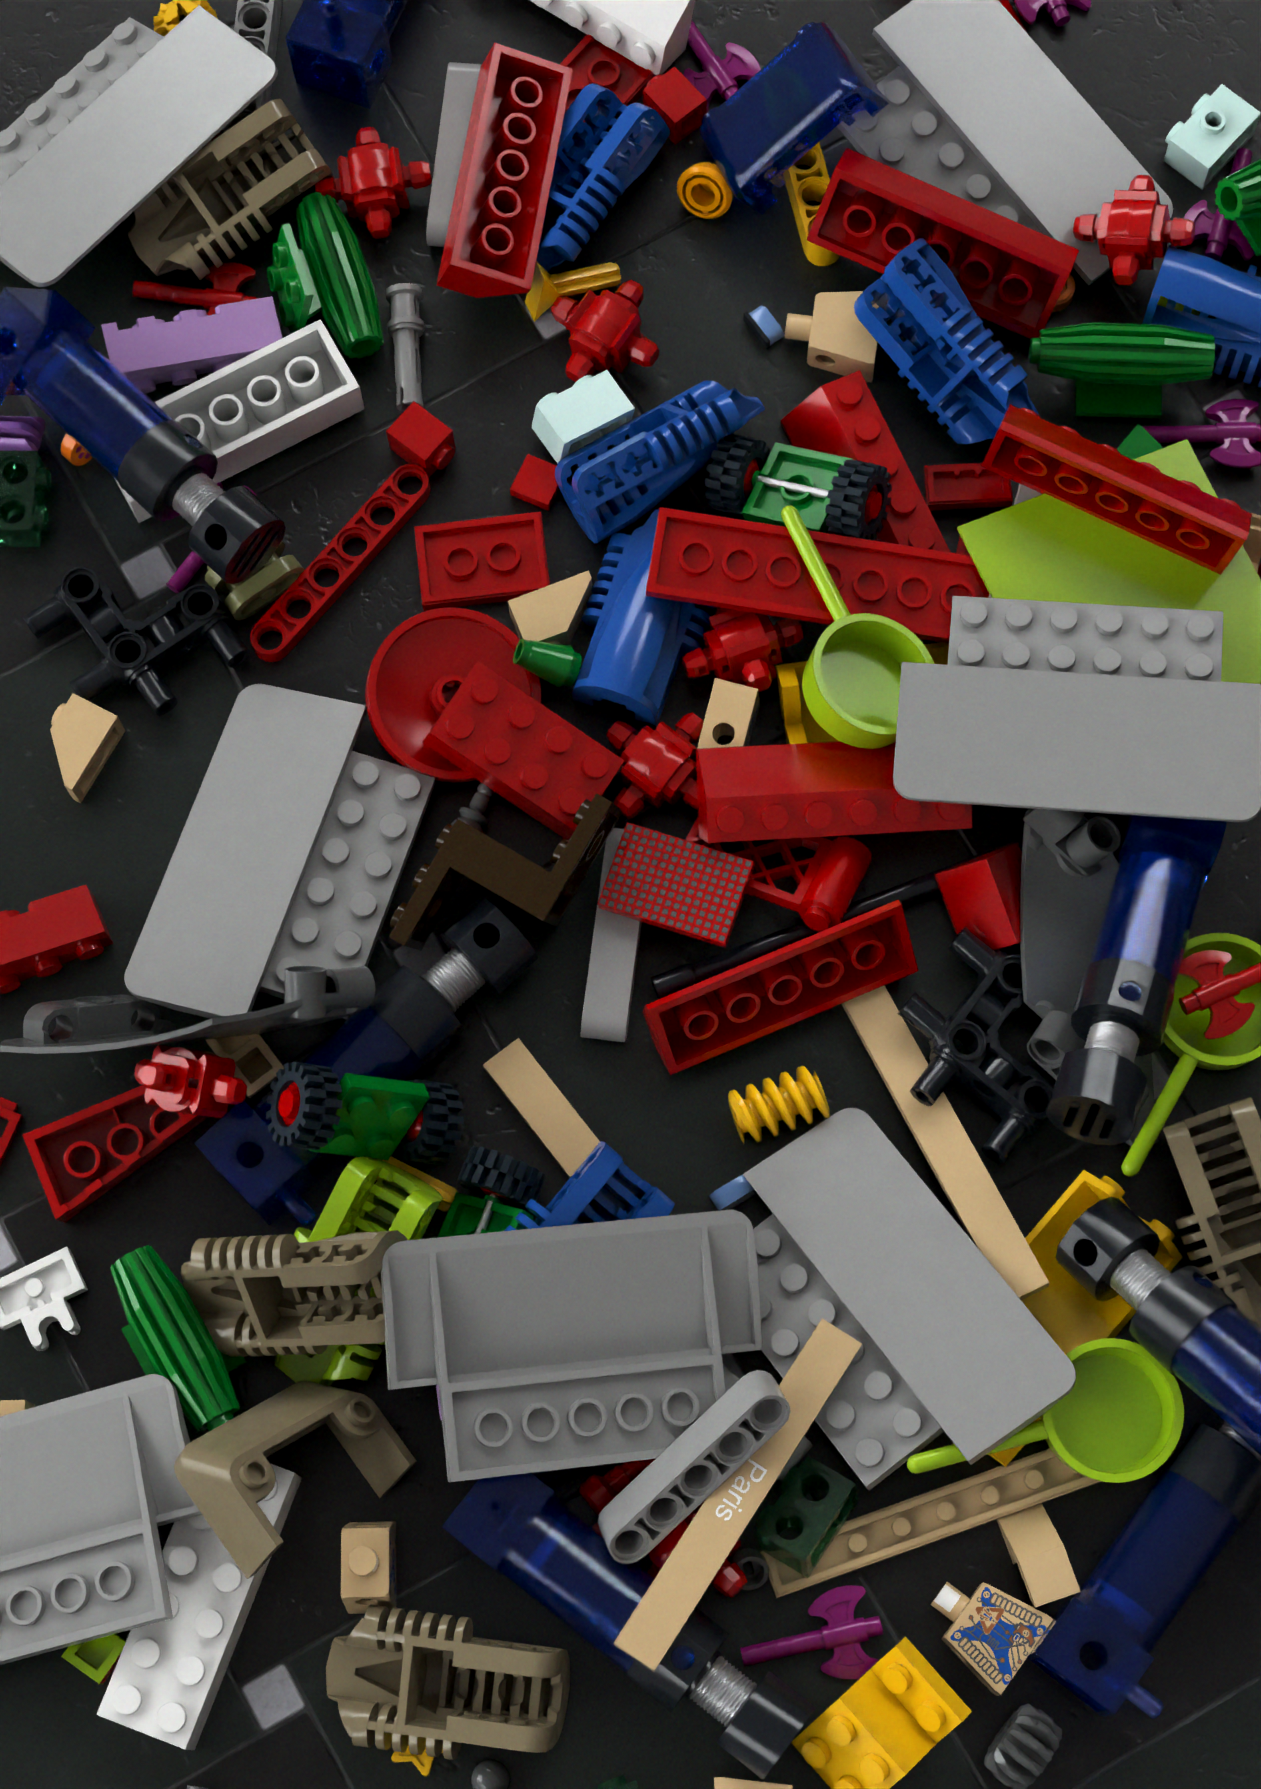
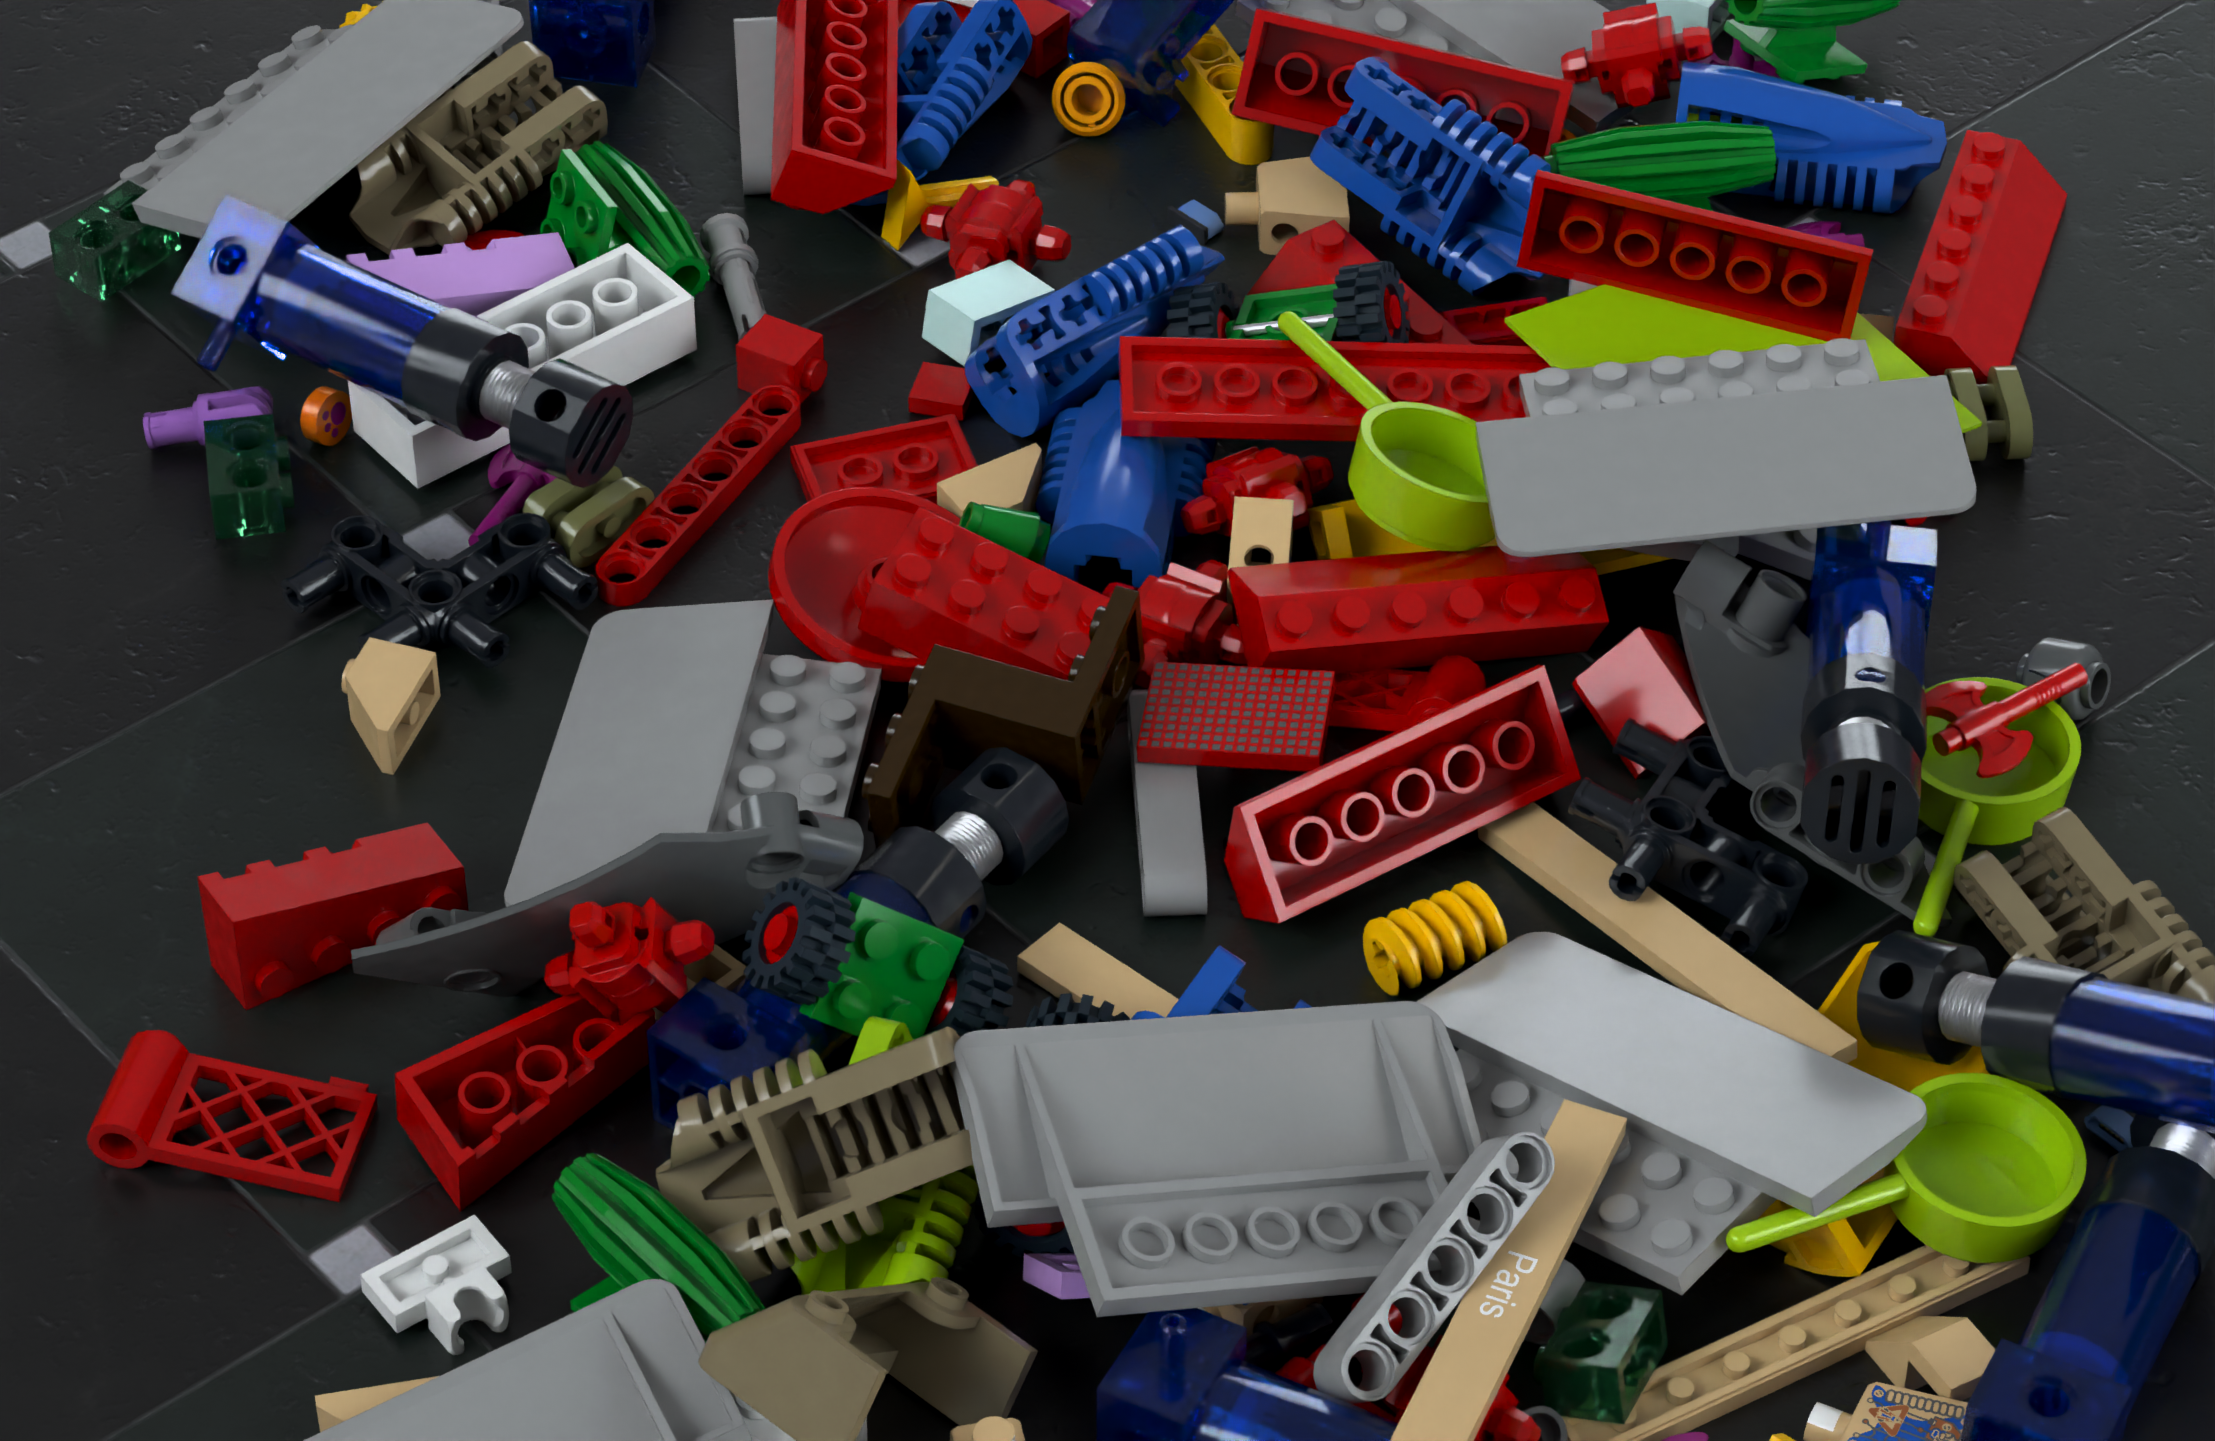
camera: 15 degrees left, 30 degrees down
red piece [315,127,432,239] -> none

